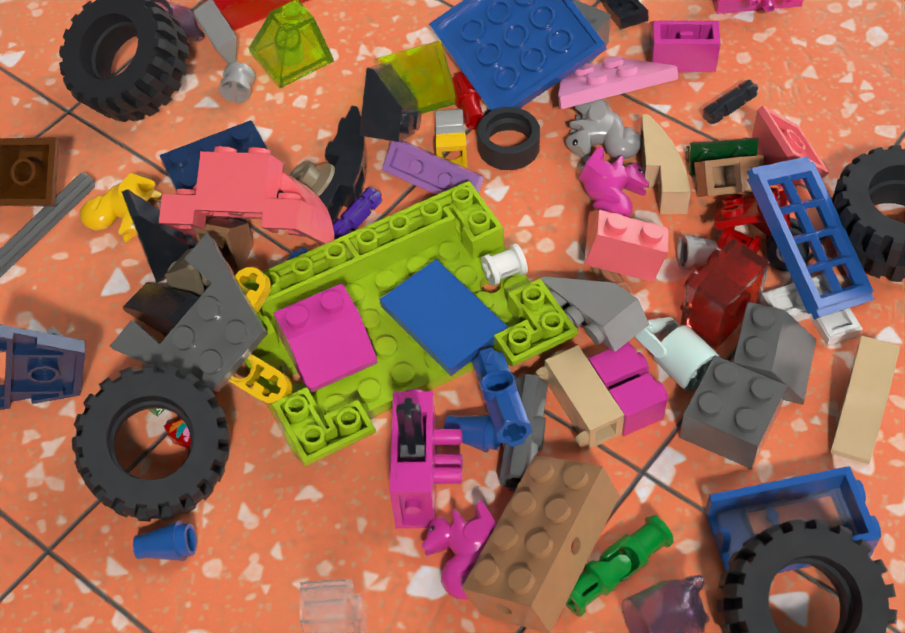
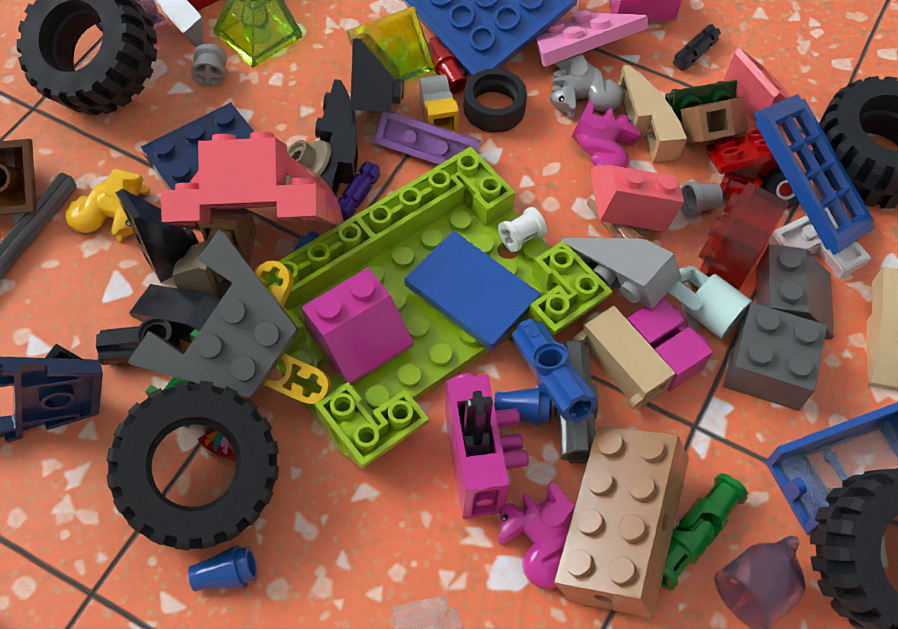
camera: 15 degrees left, 5 degrees up
none -> black piece [95,317,182,365]

